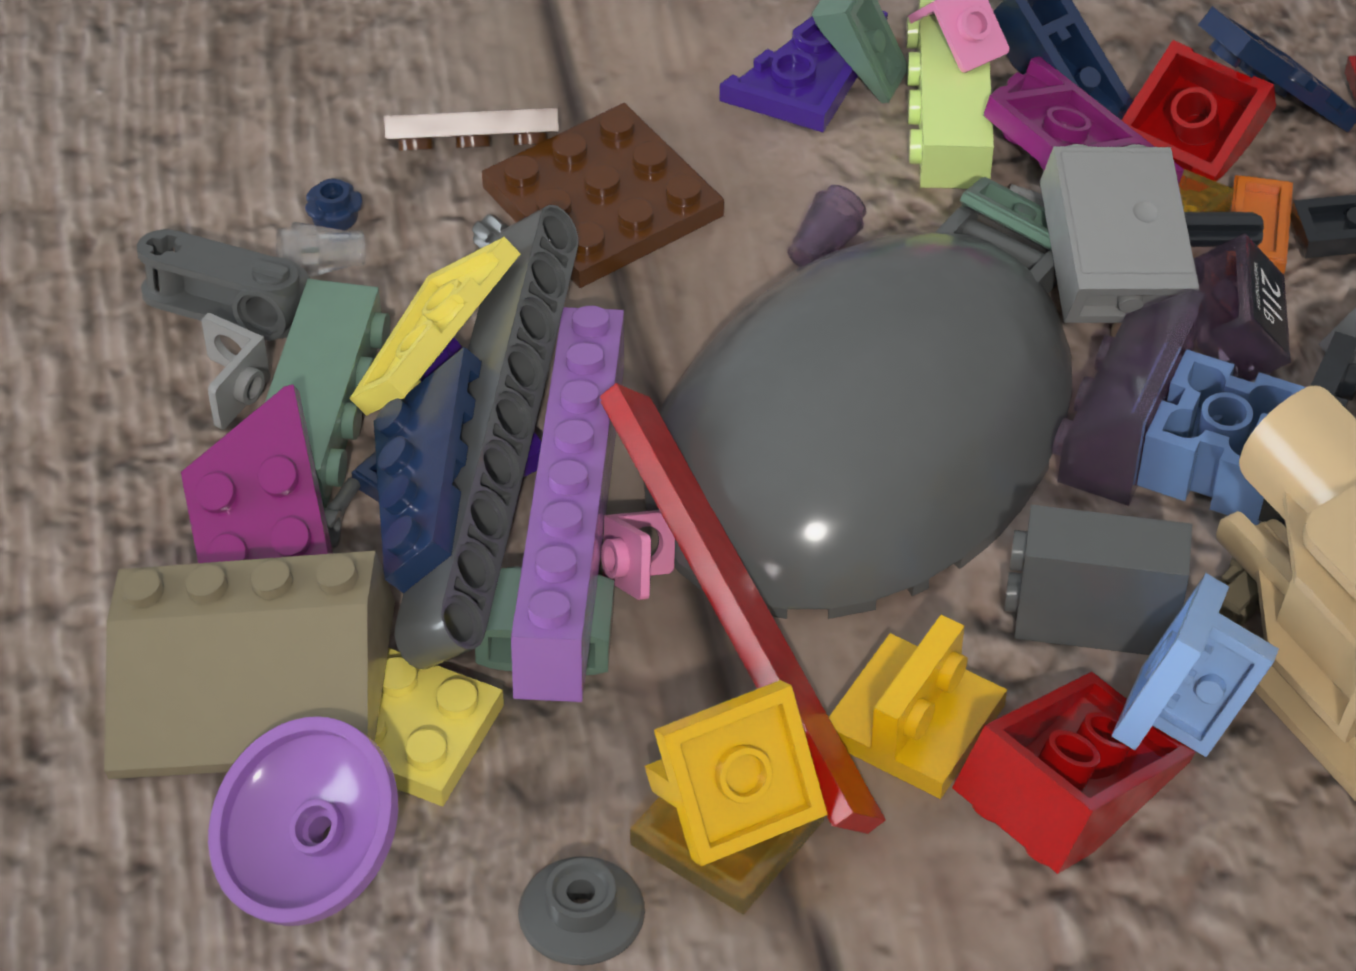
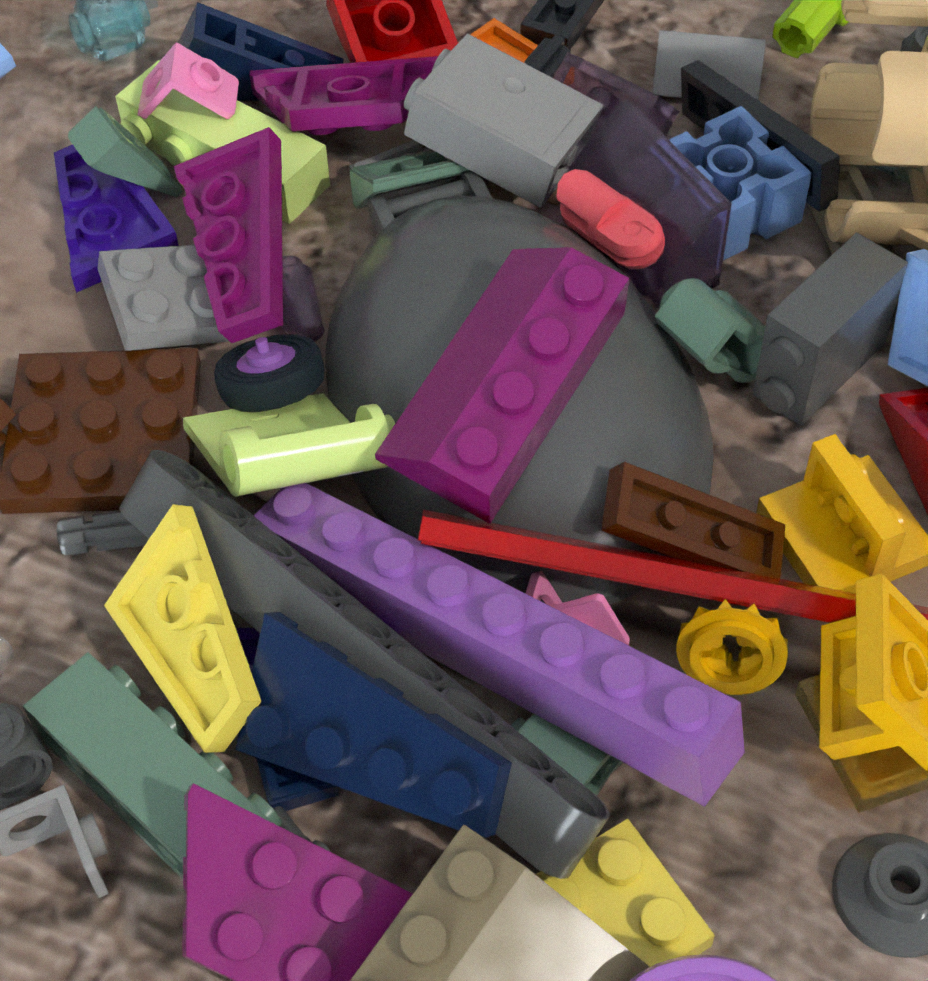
camera: 55 degrees left, 5 degrees up
none -> light grey plate [97,245,229,351]
none -> magenta wing [174,127,283,343]
none -> yellowish green door [183,393,395,497]
none -> black wheel [214,334,324,412]
none -> magenta slope [375,247,630,524]
none -> coral arm [556,169,665,270]
none -> reddish brown plate [601,462,786,579]
none -> sand green brick [655,278,765,383]
none -> yellow gear [676,599,788,695]

